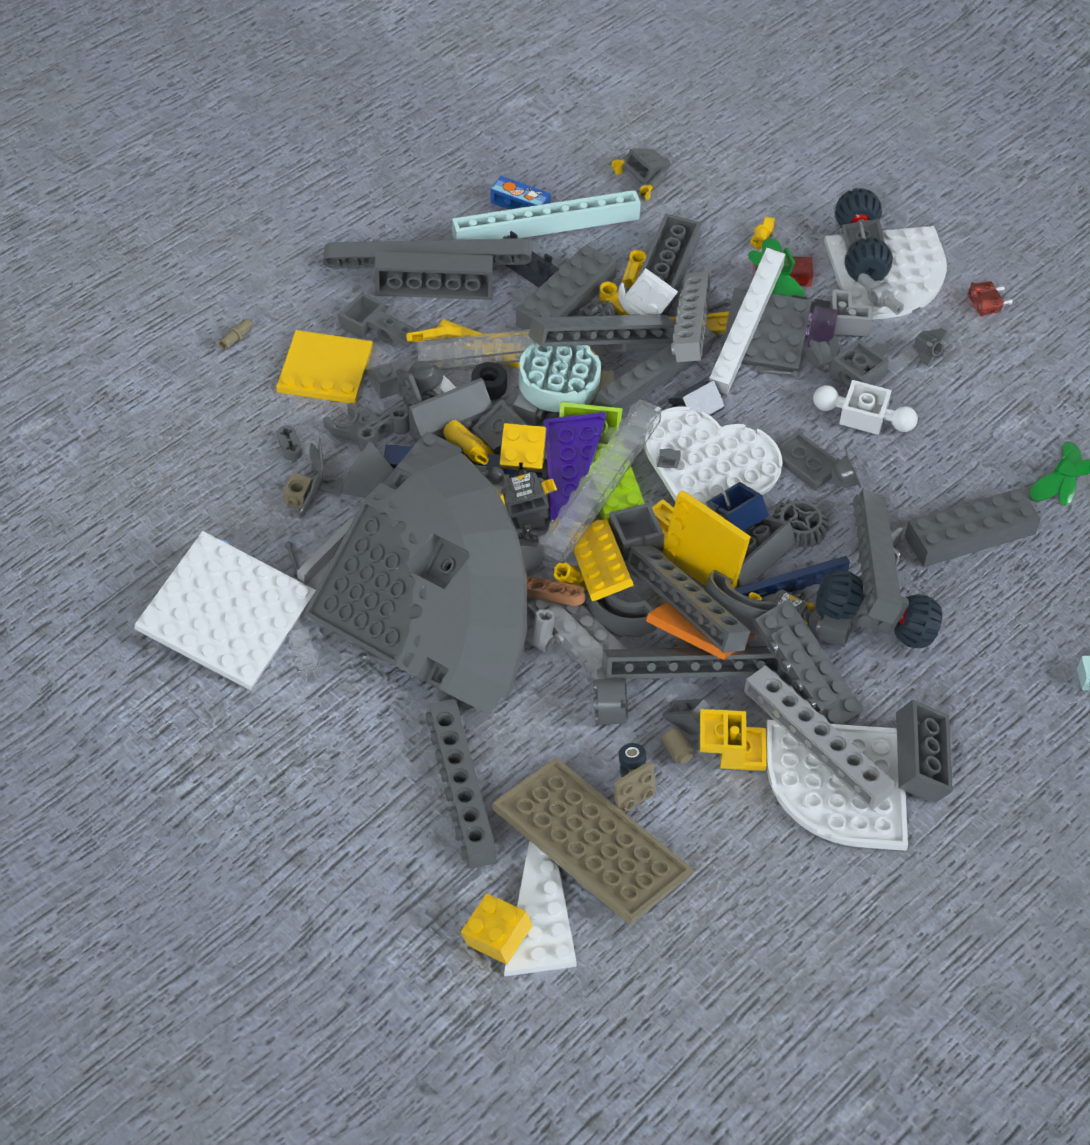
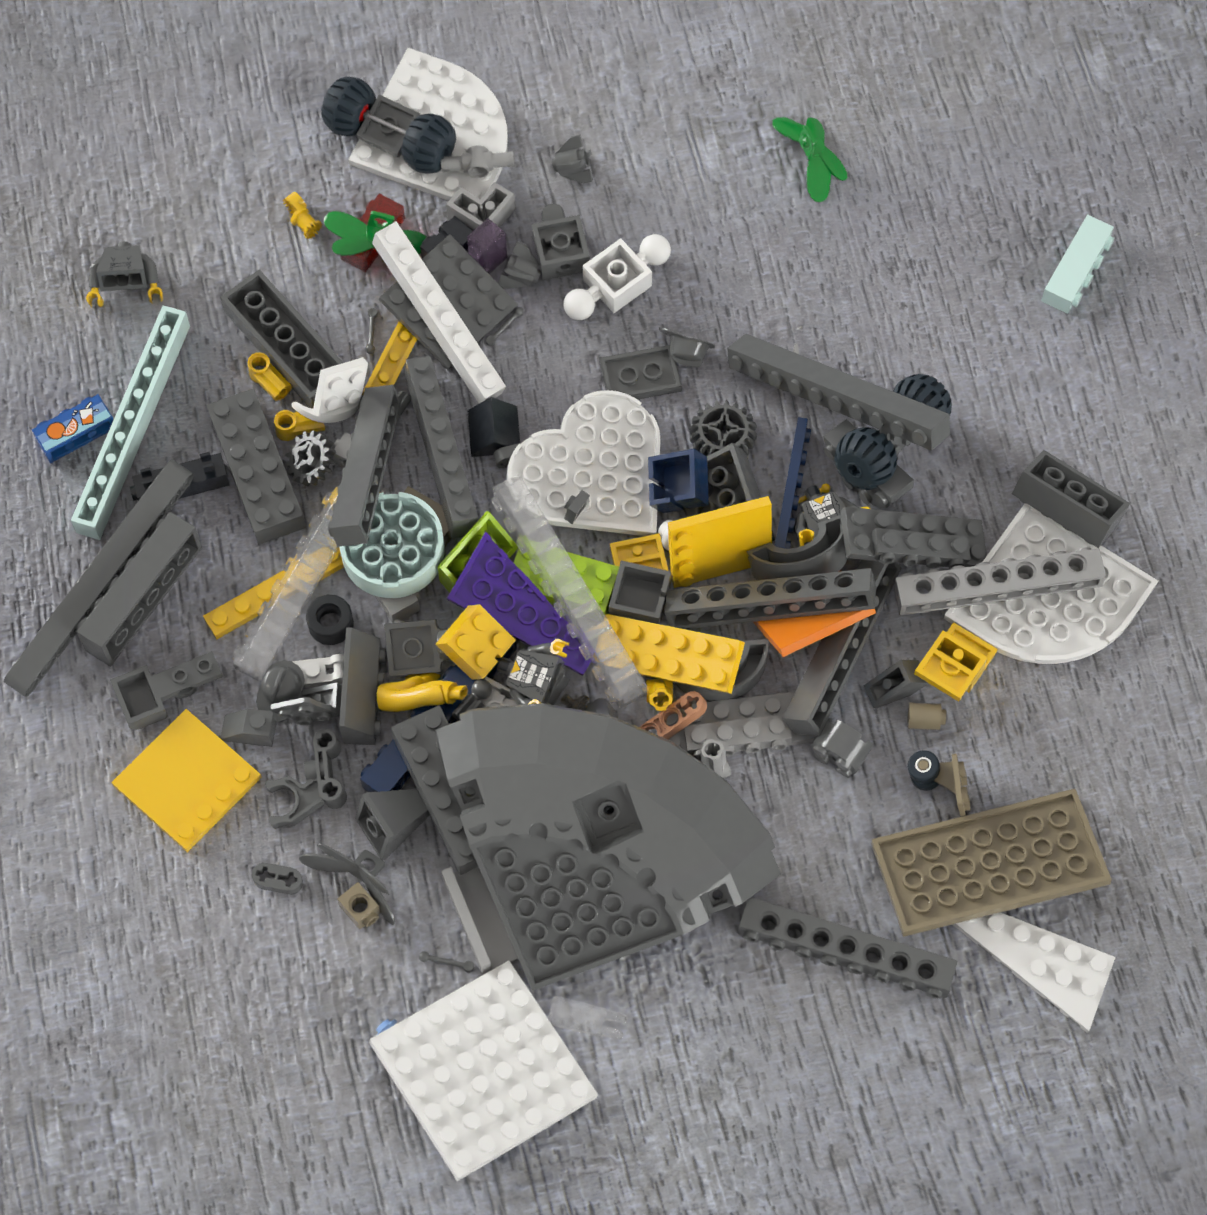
camera: 55 degrees left, 15 degrees up
dark tan pin [218,319,253,350] -> none
yellow wing [406,324,462,344] -> none
yellow brick [461,893,533,964] -> none
light grey brick [671,271,711,362] -> none
dark grey brick [905,488,1041,567] -> none
clear red piece [967,281,1013,317] -> none

